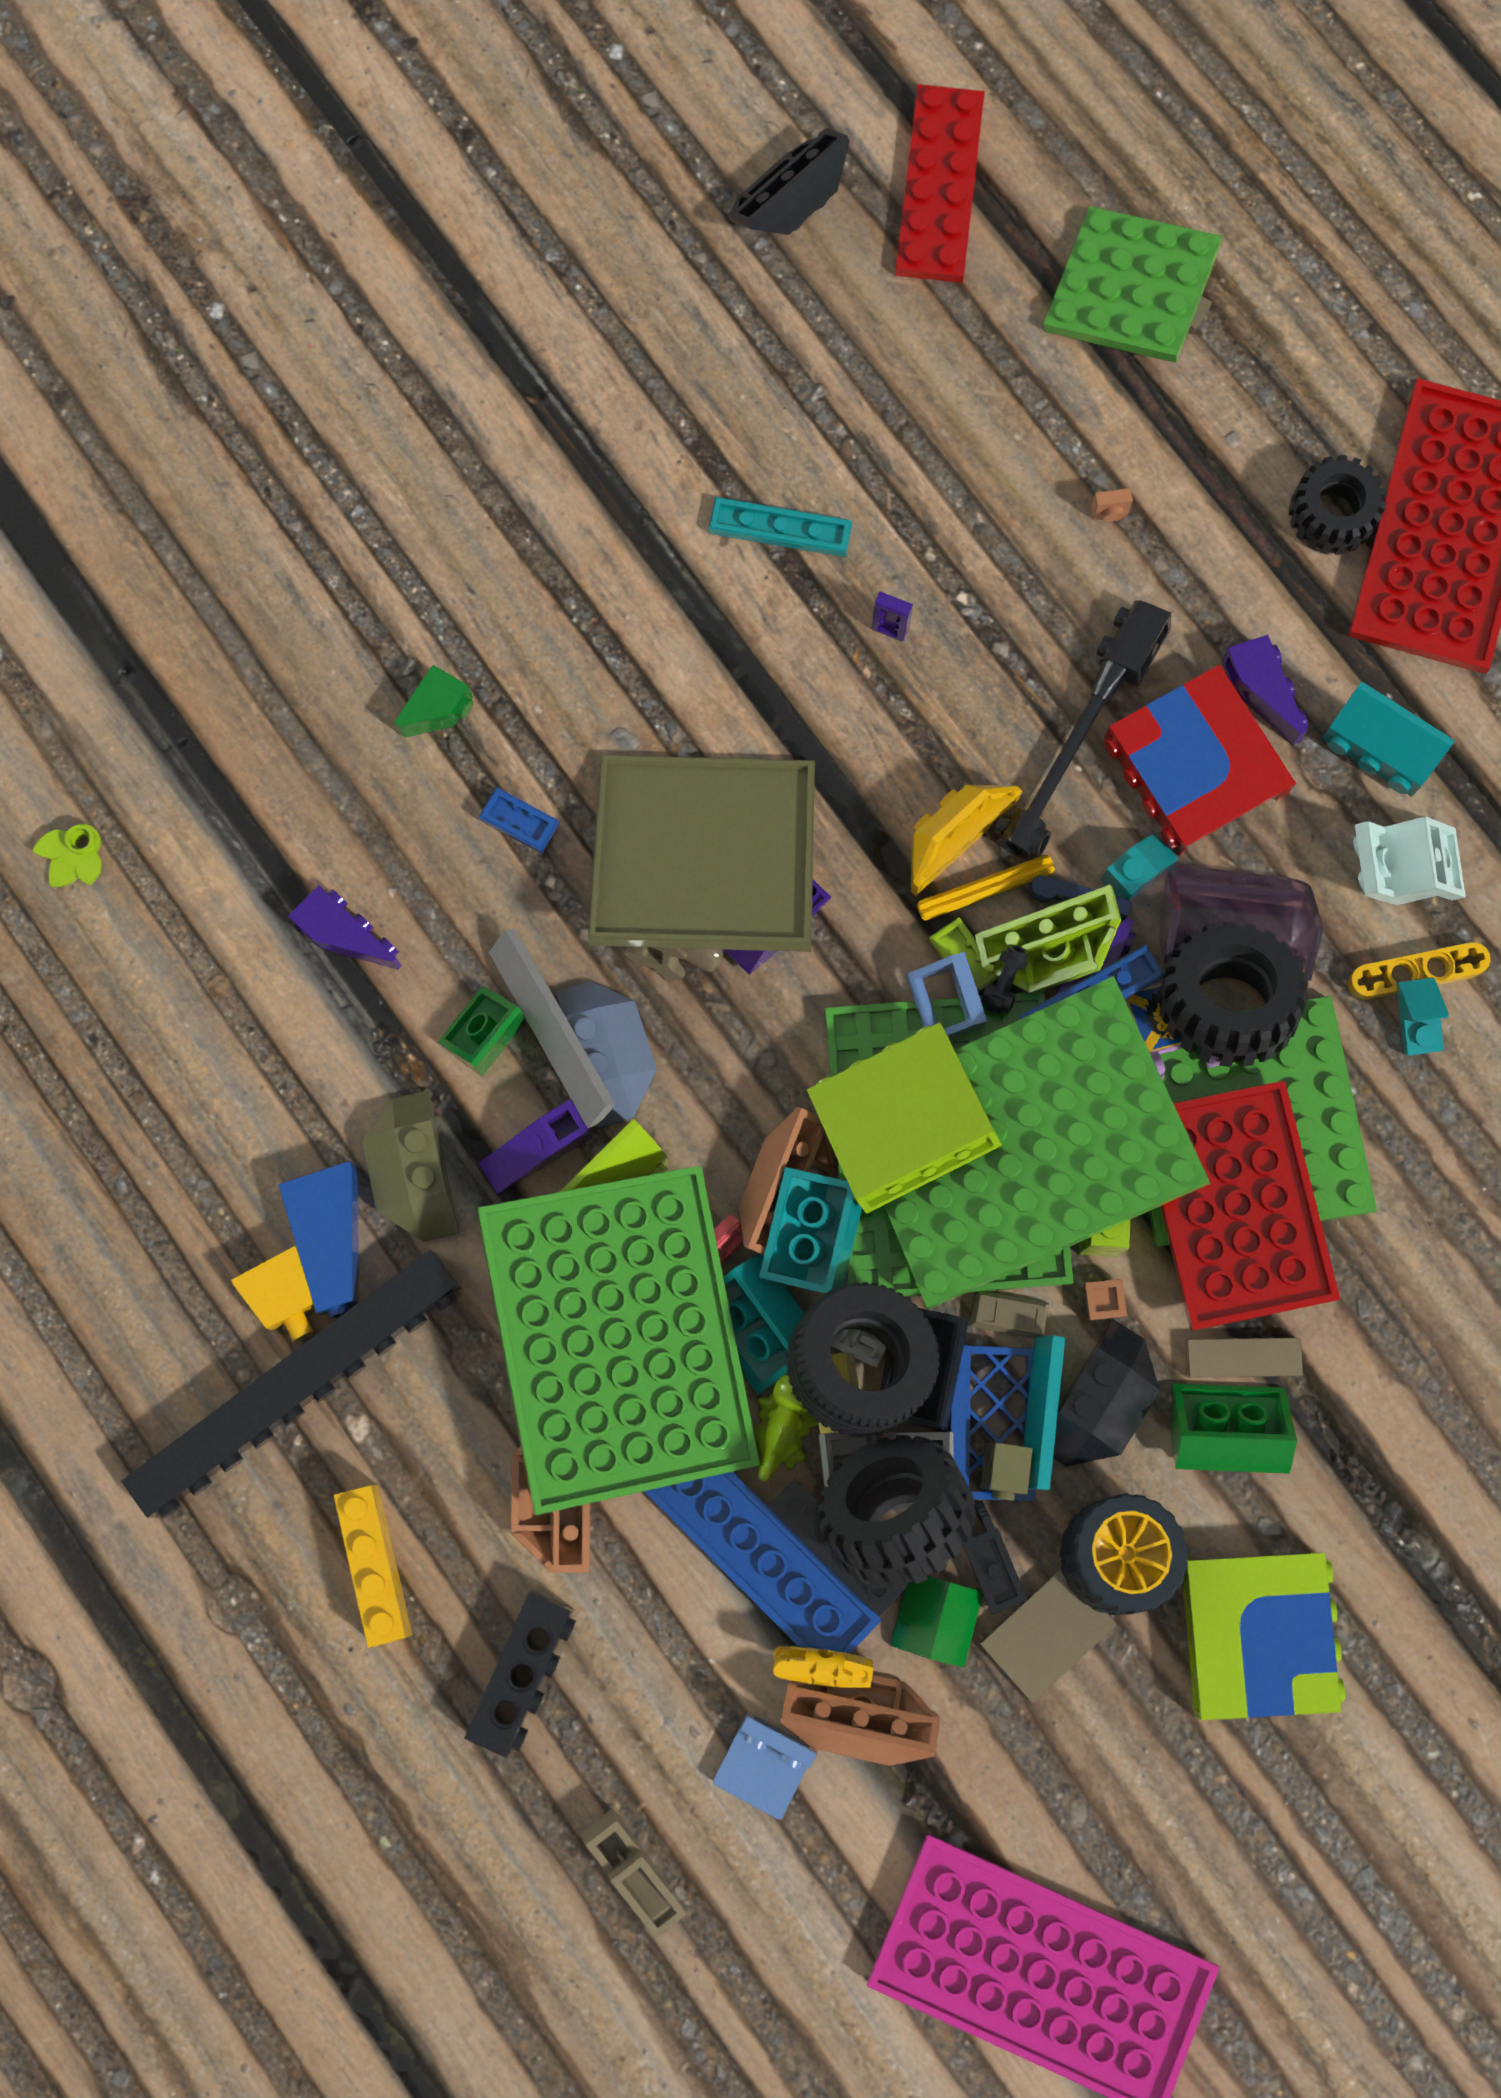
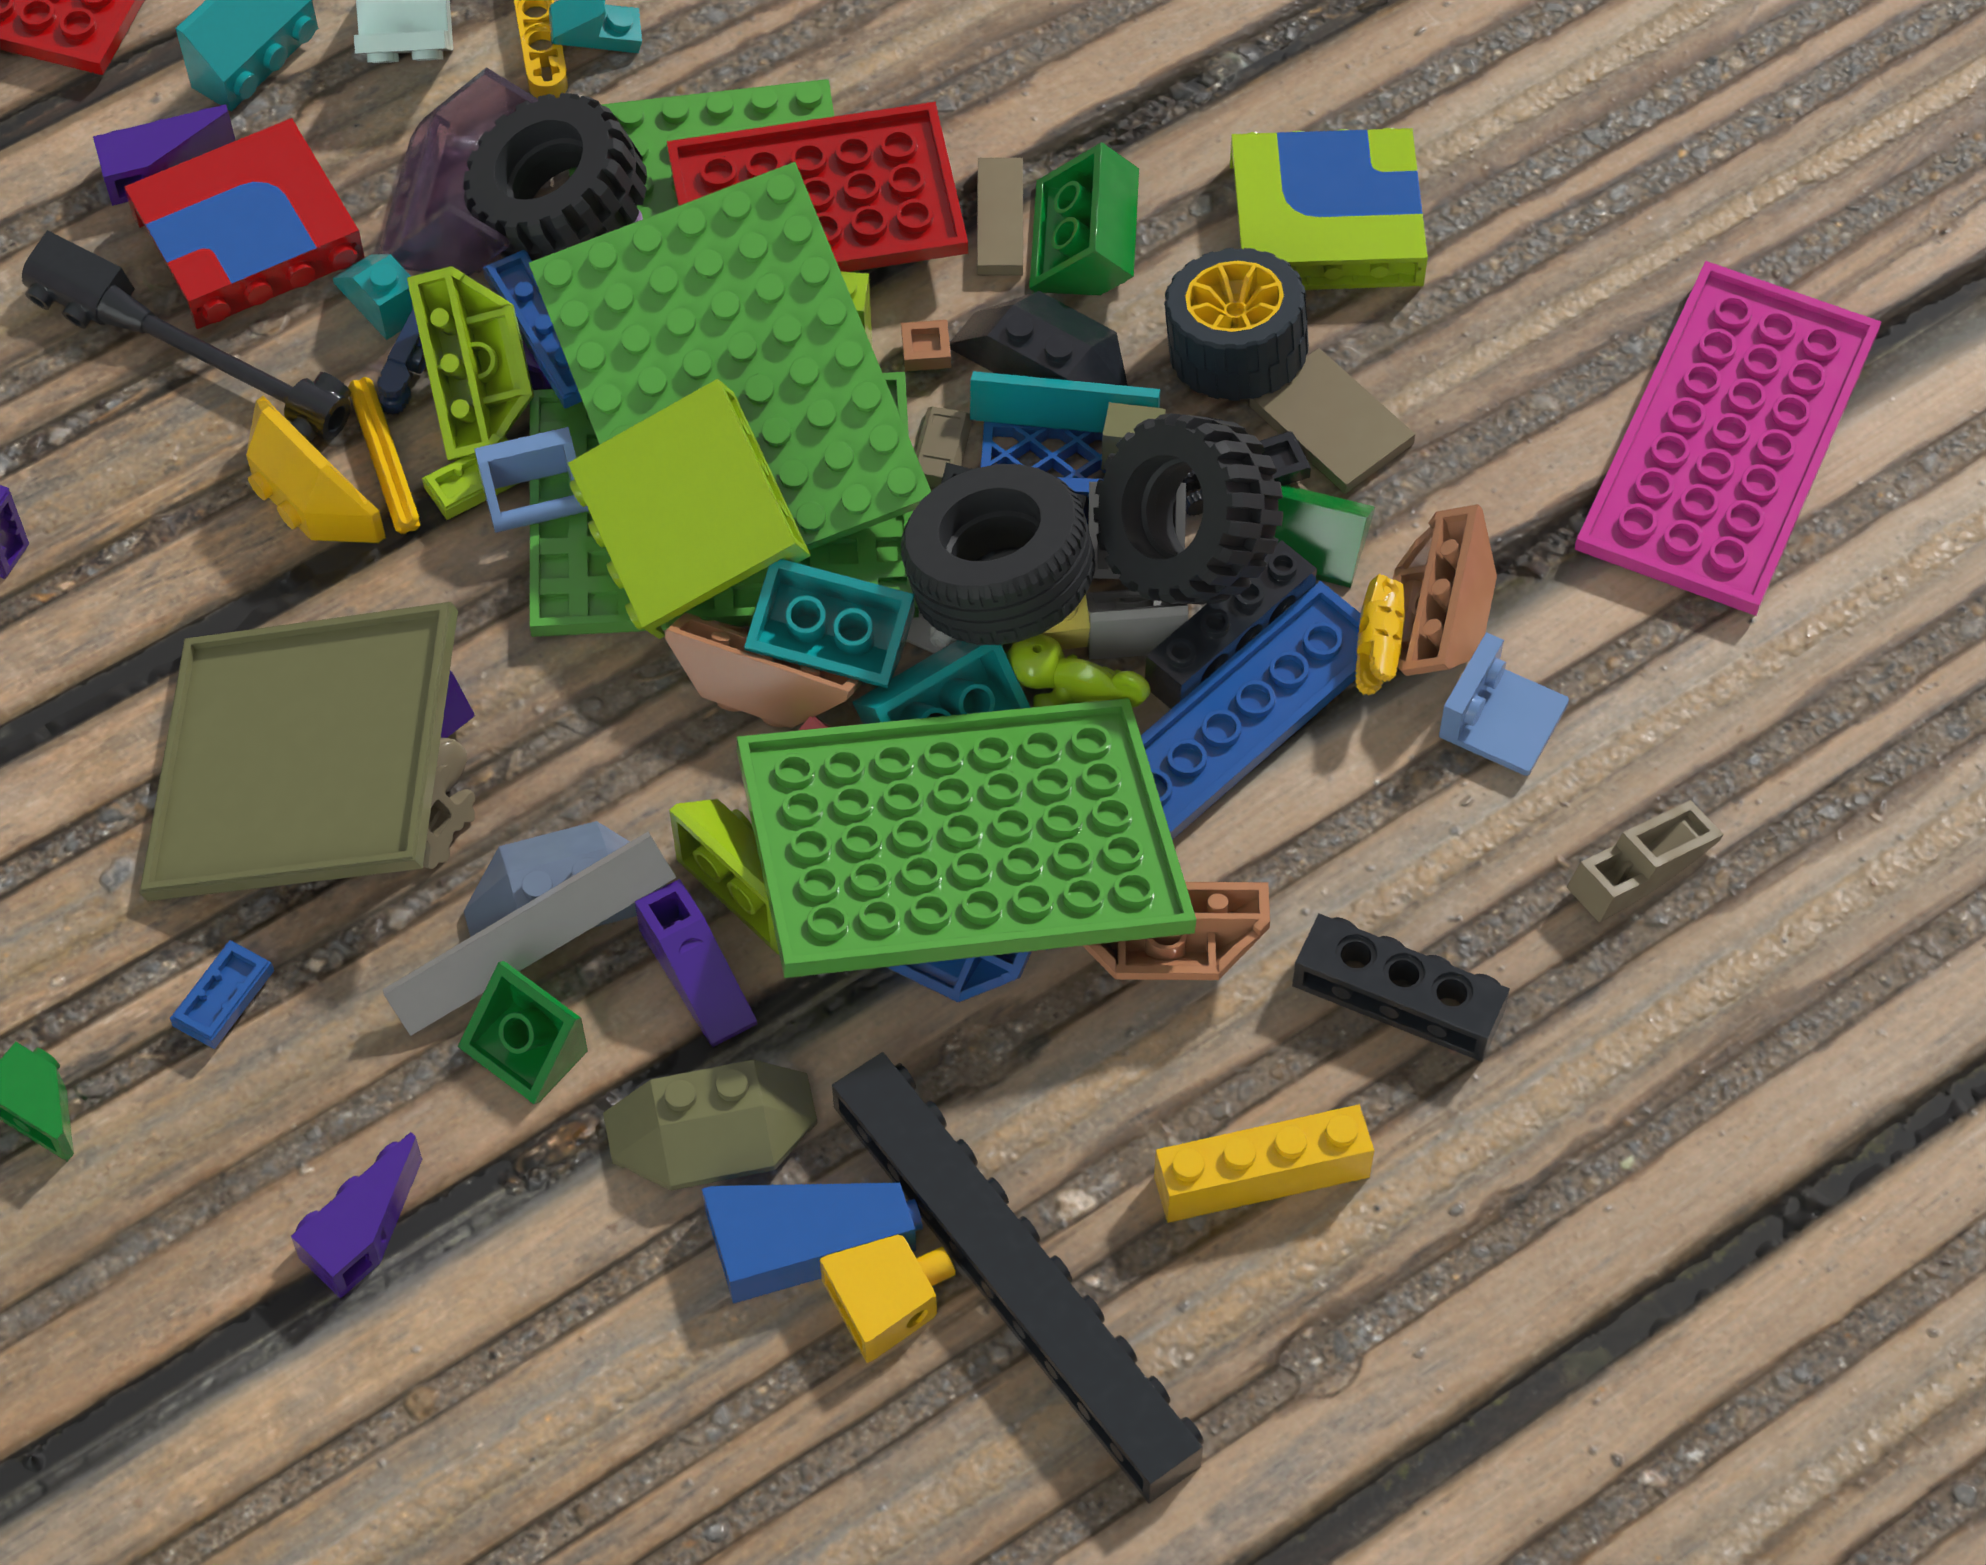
camera: 90 degrees left, 20 degrees down
black bar [981,944,1029,1014] -> none

